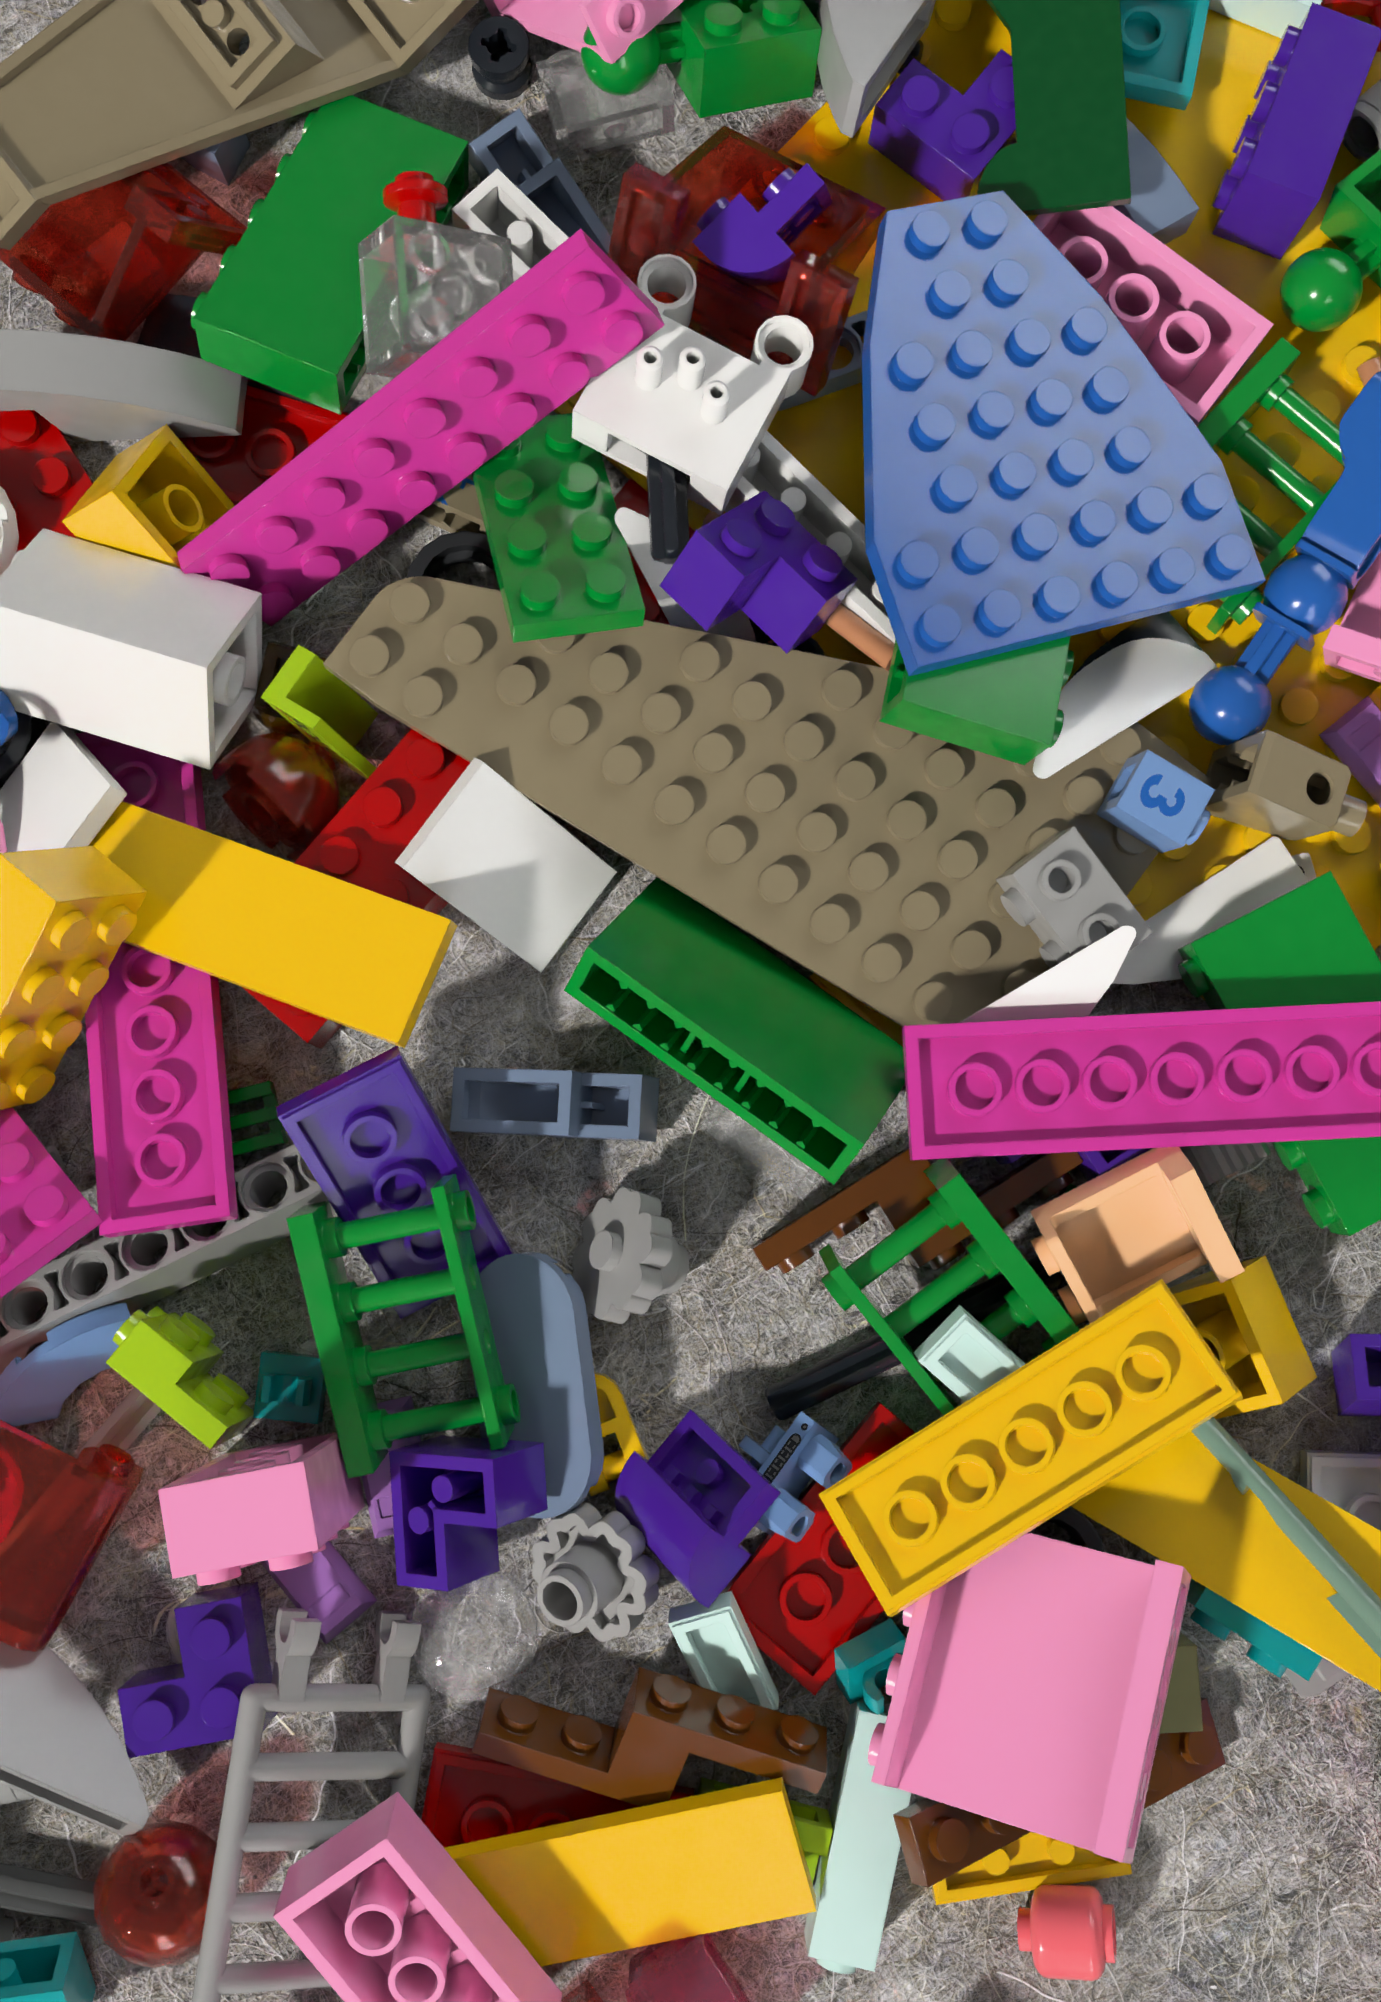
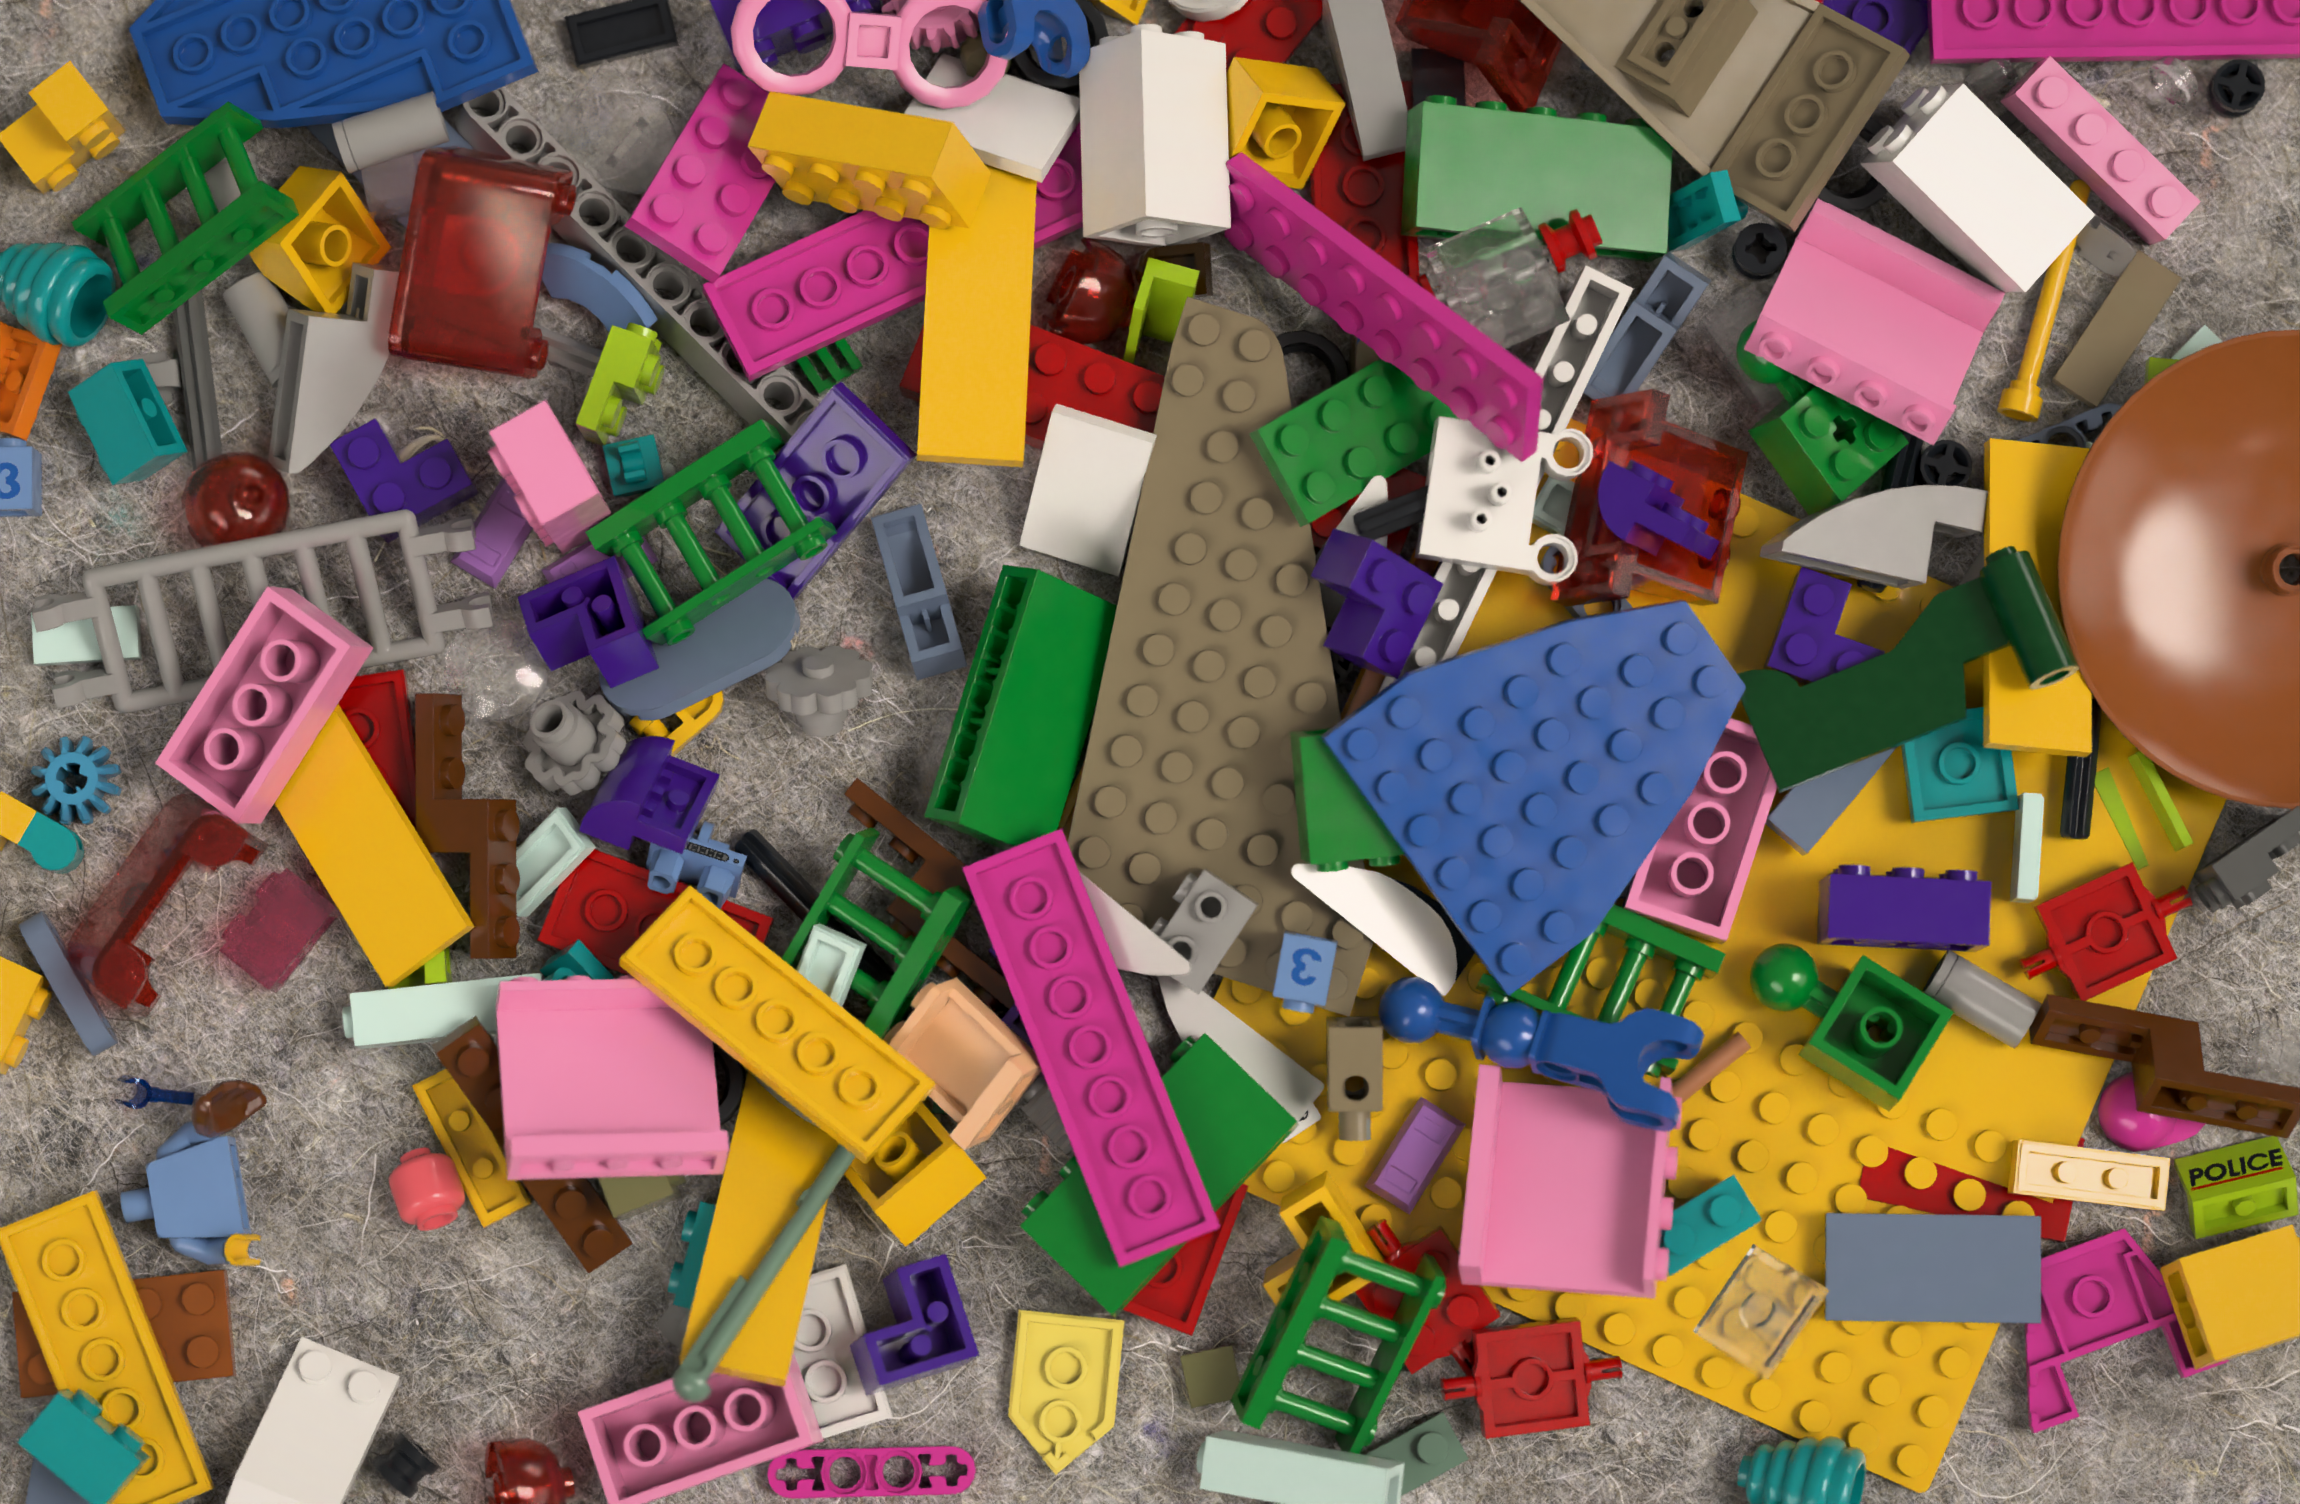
camera: 75 degrees right, 0 degrees up
none -> teal tile [1668,170,1748,252]

